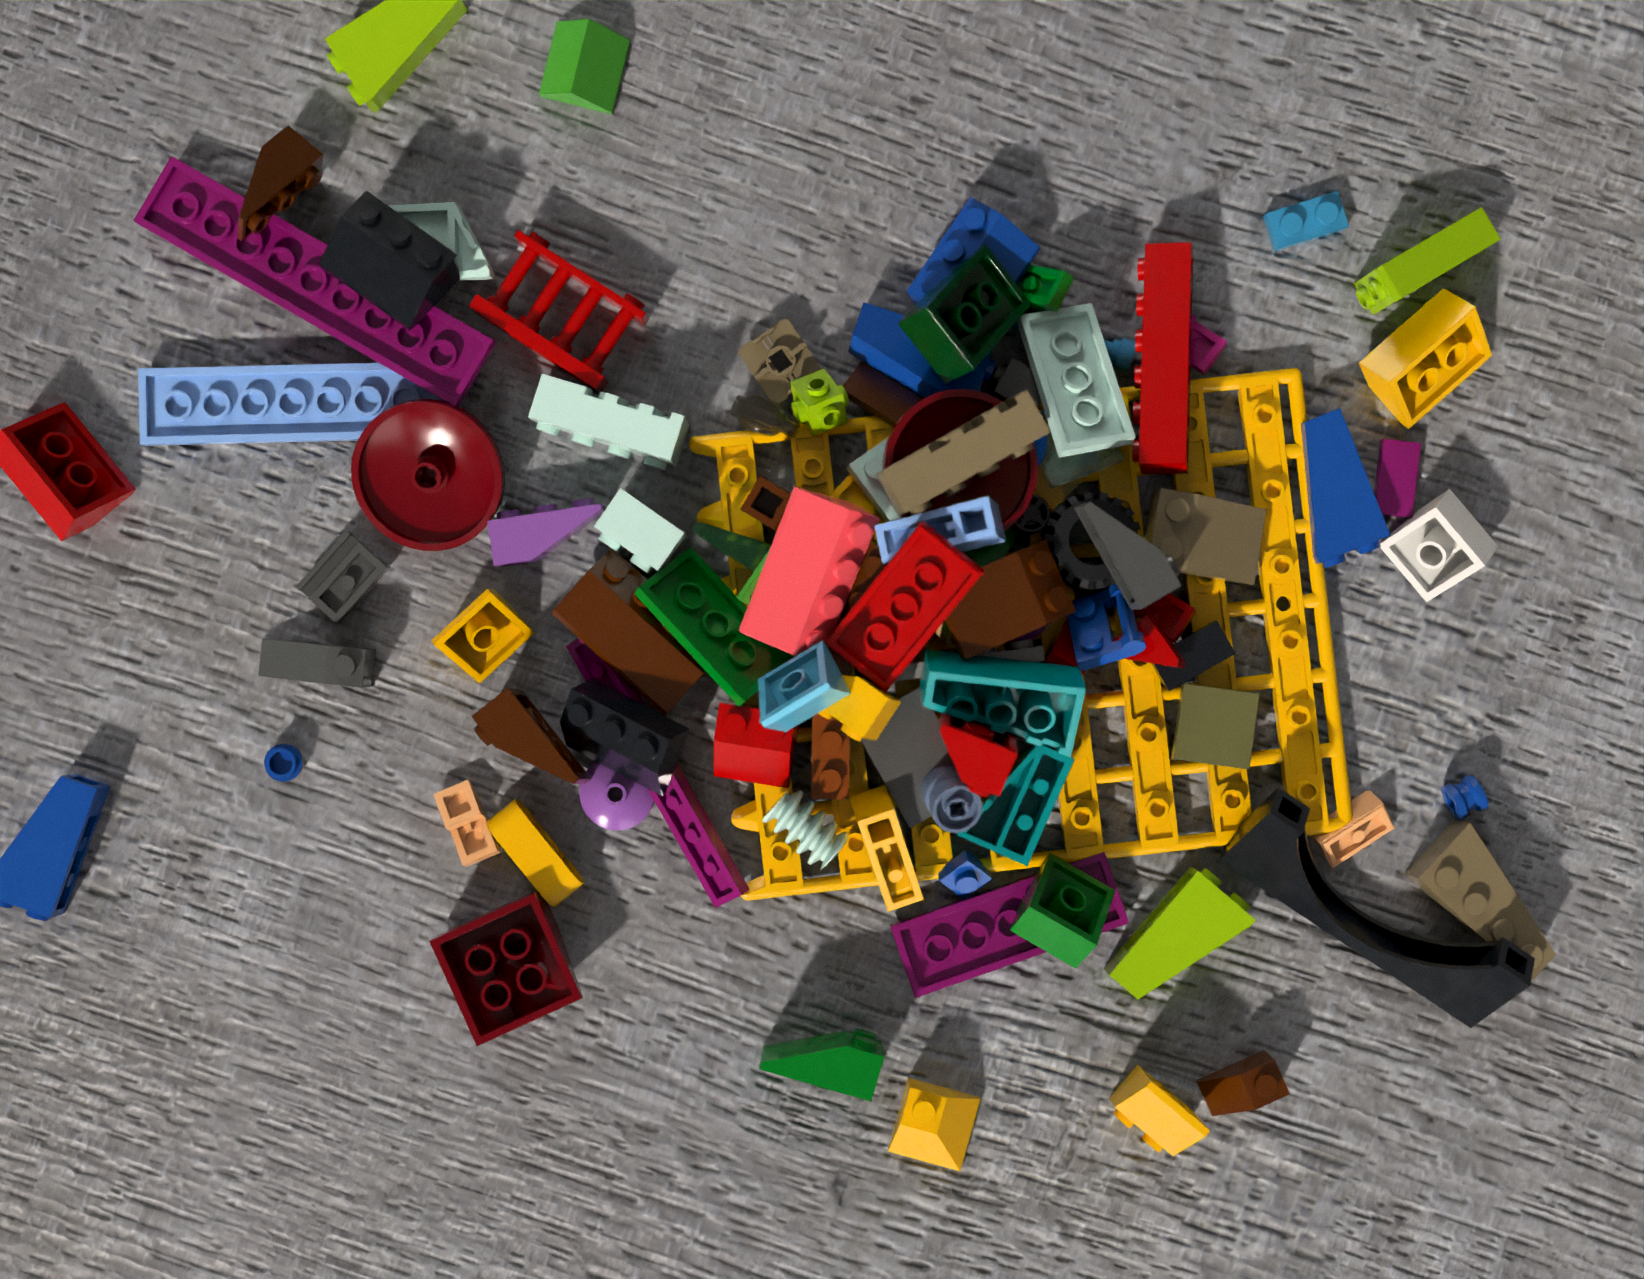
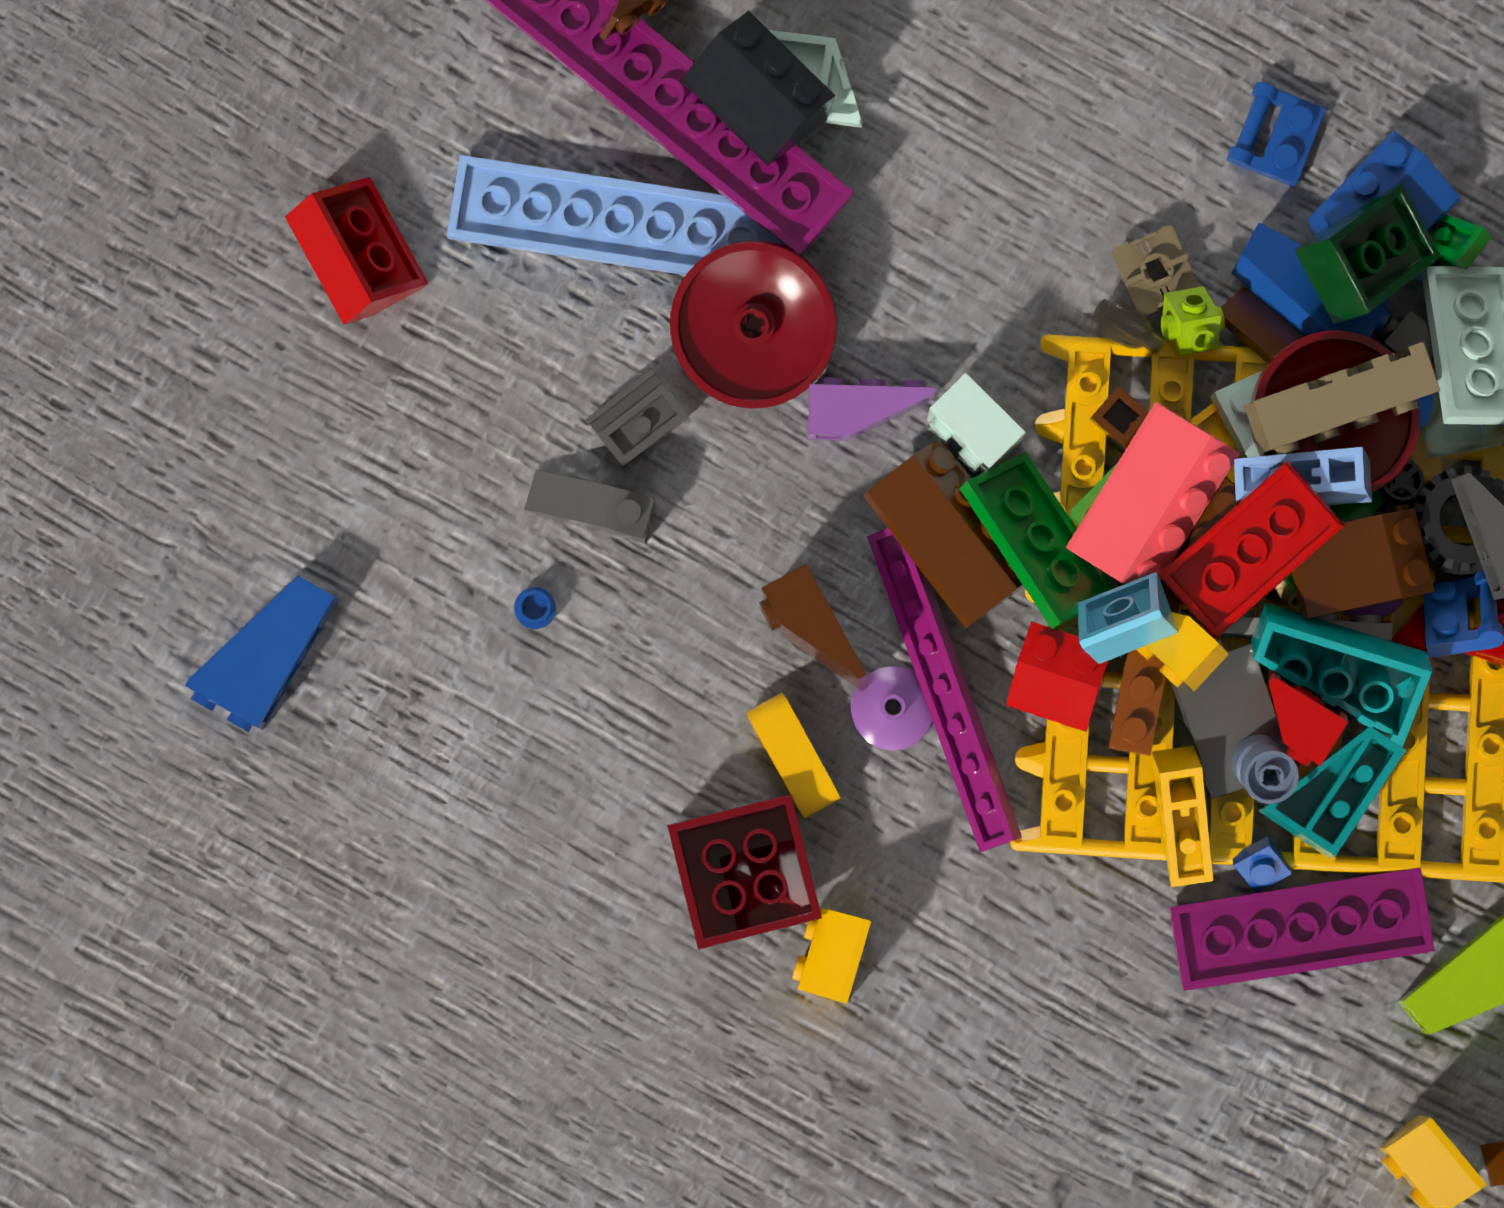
camera: 15 degrees right, 5 degrees down
yellow slope [431,589,535,684] -> none
light nougat slope [433,780,501,867] -> none
red fence [468,230,649,393] -> none
light aqua wedge [528,374,689,471] -> none
black slope [560,678,689,796] -> none
clear green slope [692,522,771,572] -> none
green slope [759,1029,884,1102] -> none
light aqua piece [762,789,849,870] -> none
yellow slope [888,1077,980,1171] -> none
green slope [1010,853,1116,968] -> none
none -> yellow slope [792,908,871,1004]
none -> blue plate [1226,82,1326,188]

